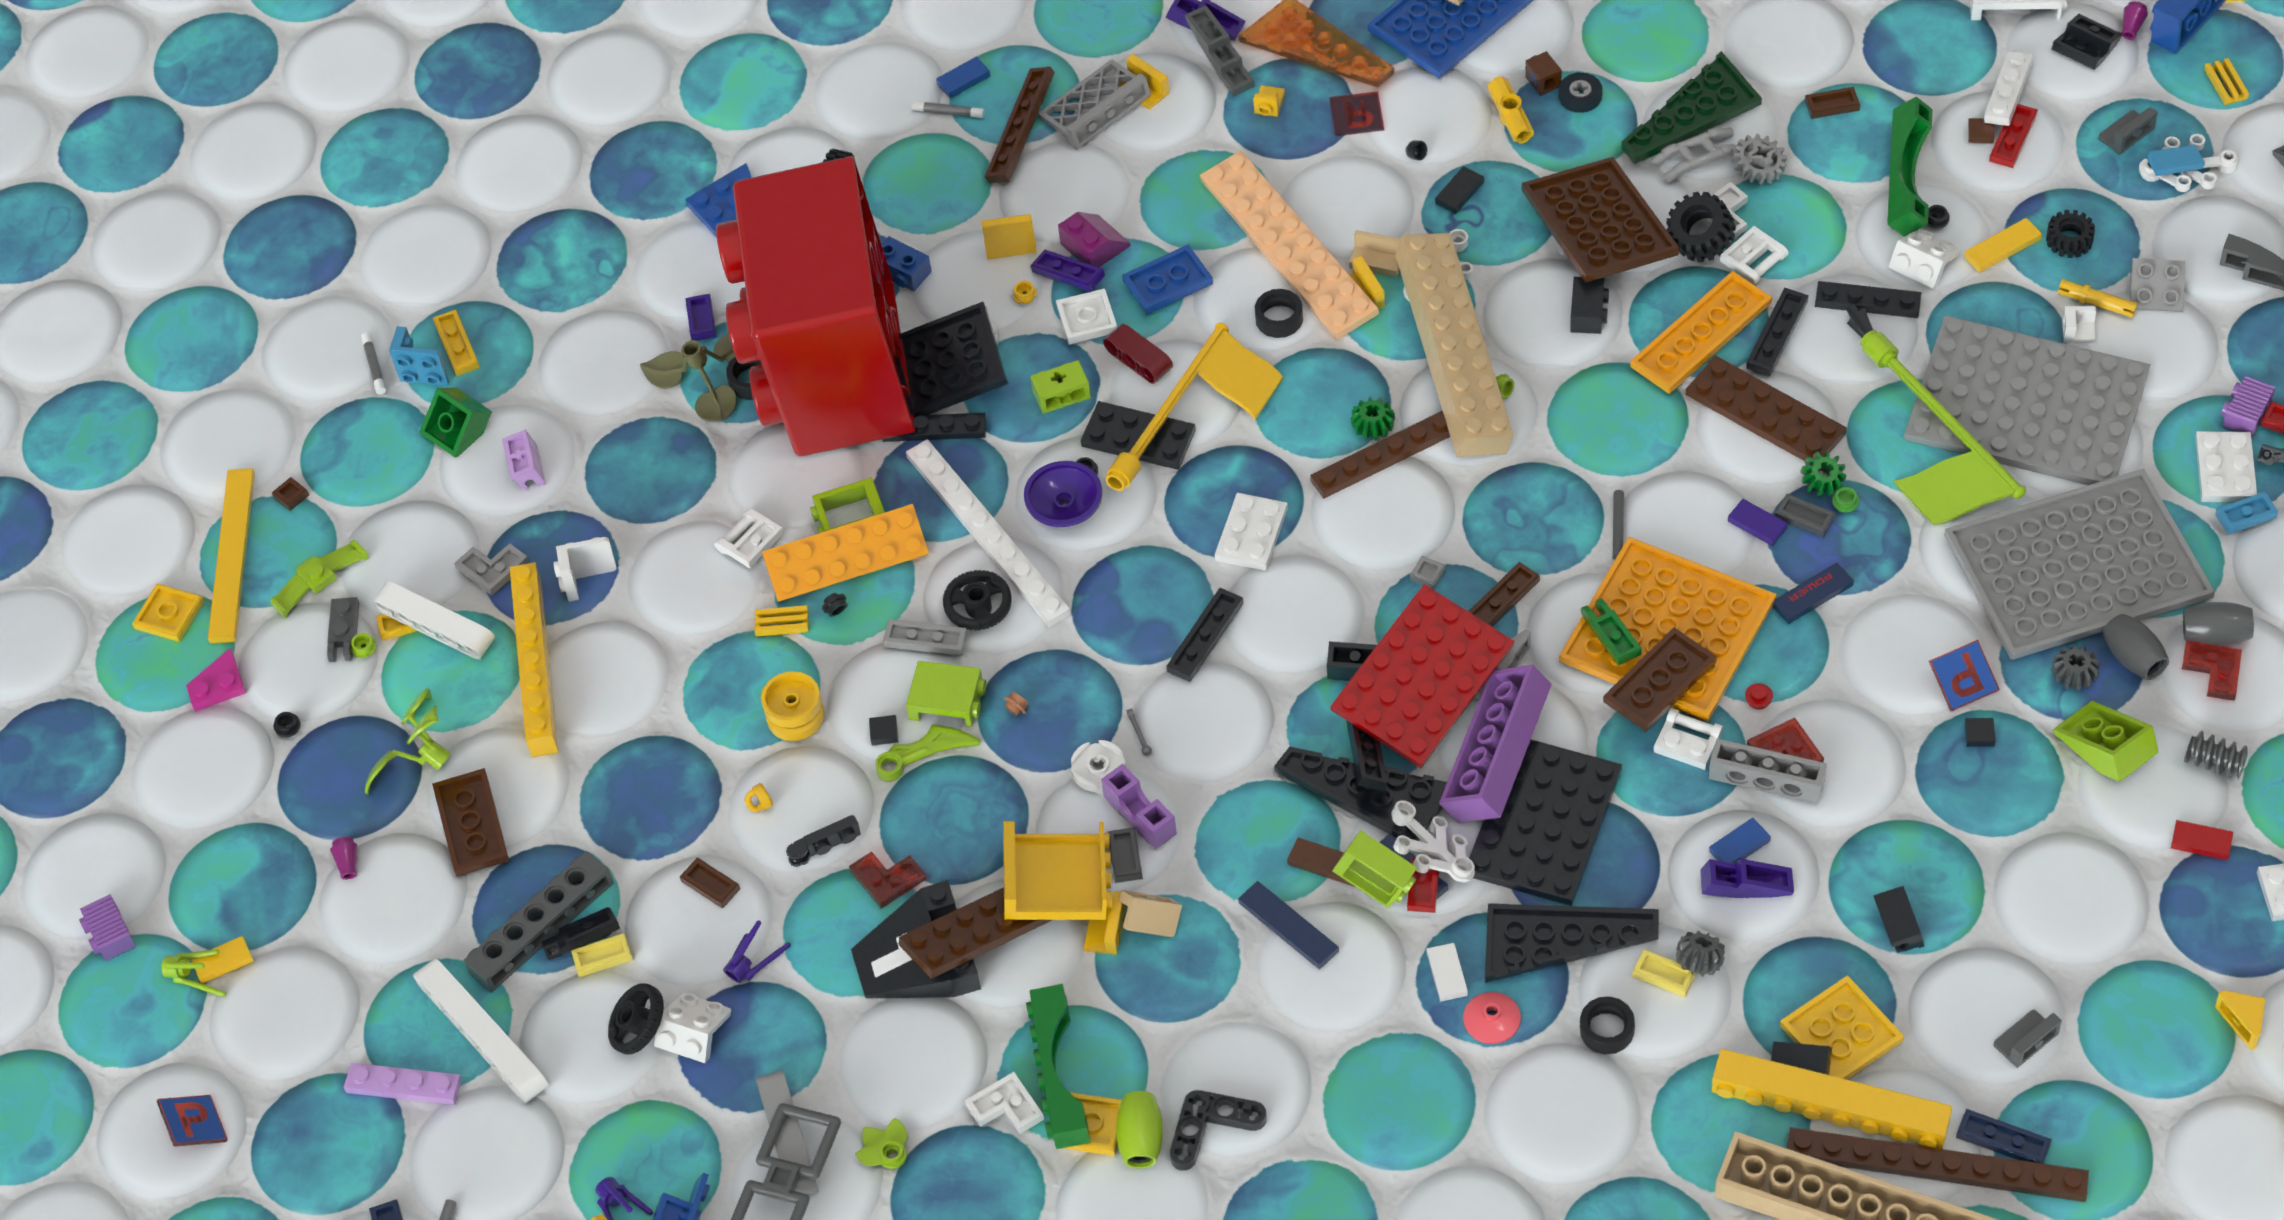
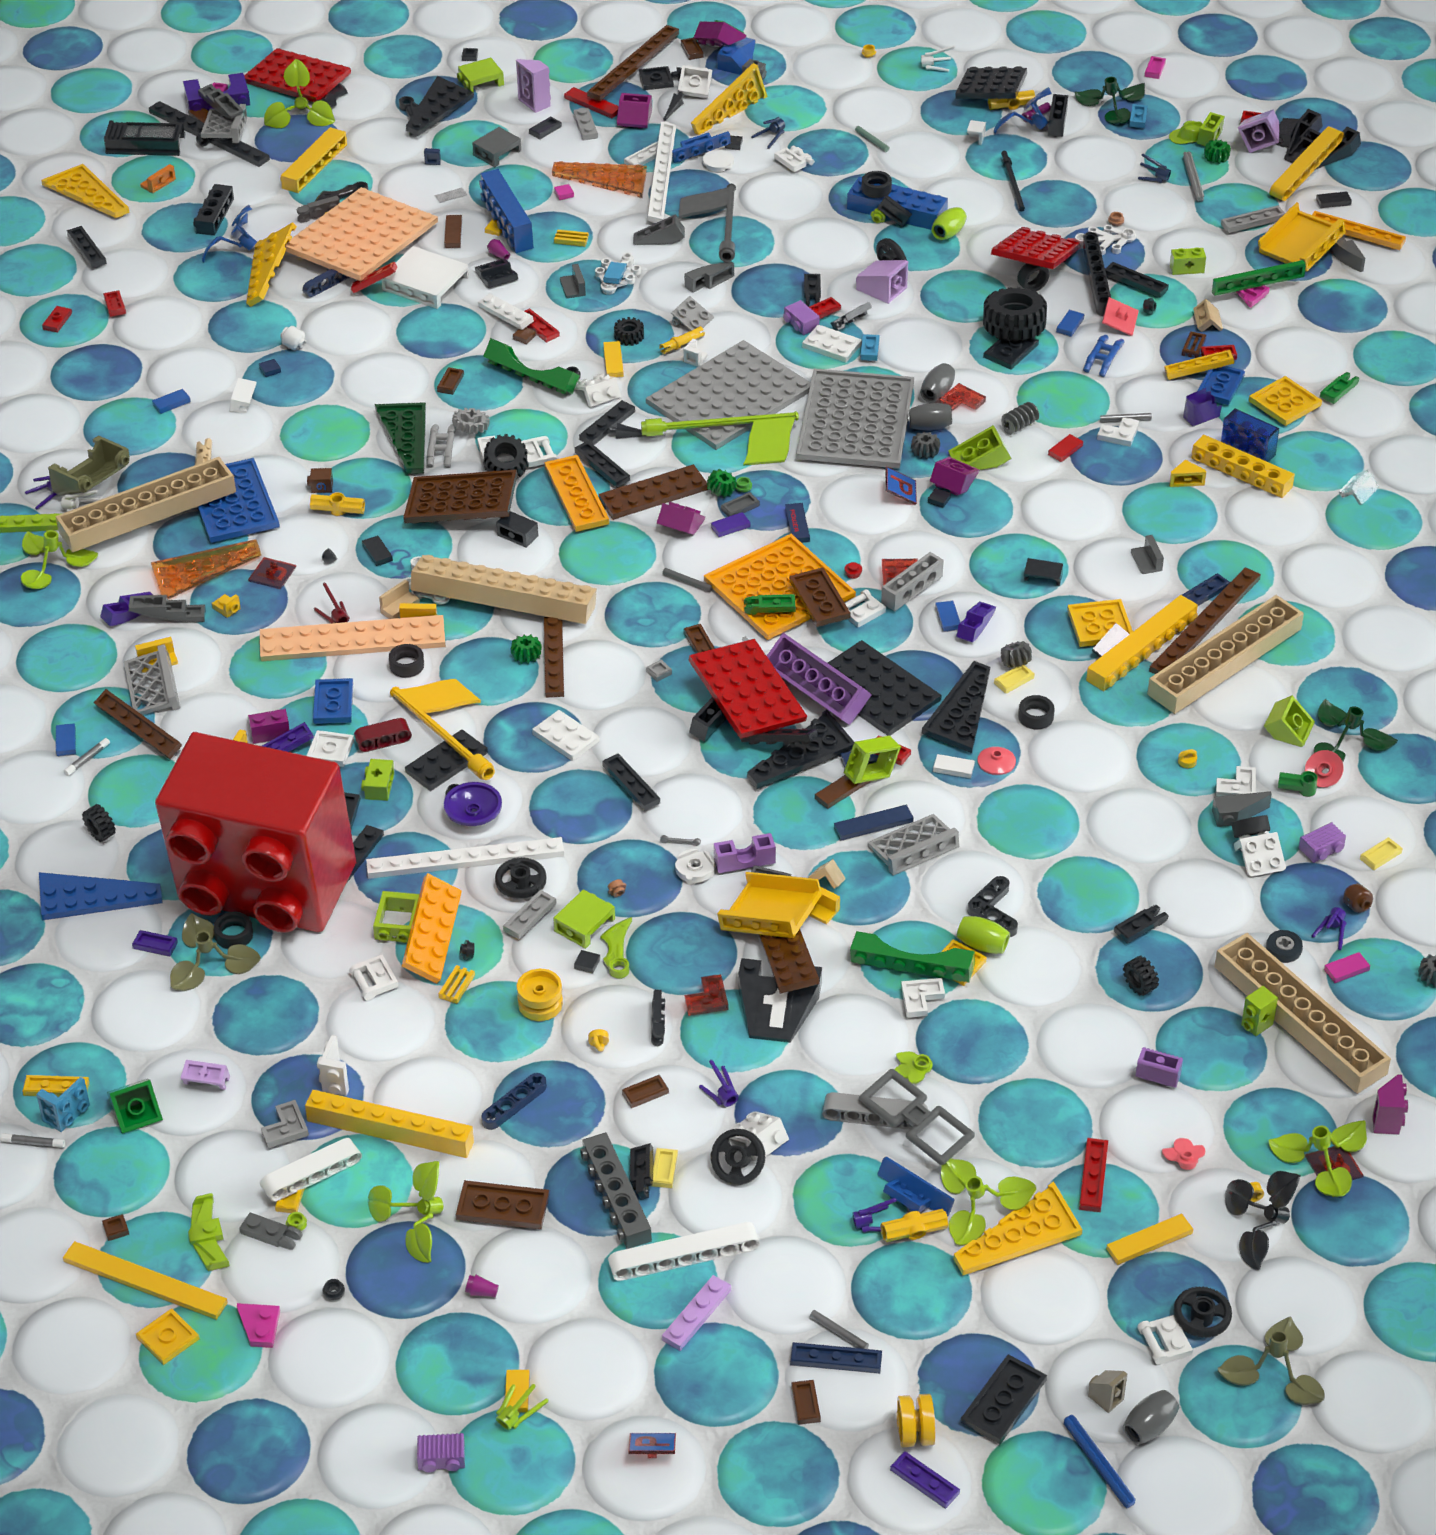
camera: 70 degrees left, 10 degrees down
white plant [1391,800,1475,882] -> none
black bush [1558,72,1602,113] -> none
none -> dark red plant [314,582,350,624]
none -> dark blue beam [481,1073,547,1130]
none -> magenta slope [657,501,705,535]
none -> light grey fence [867,814,960,876]
none -> magenta slope [930,457,979,495]

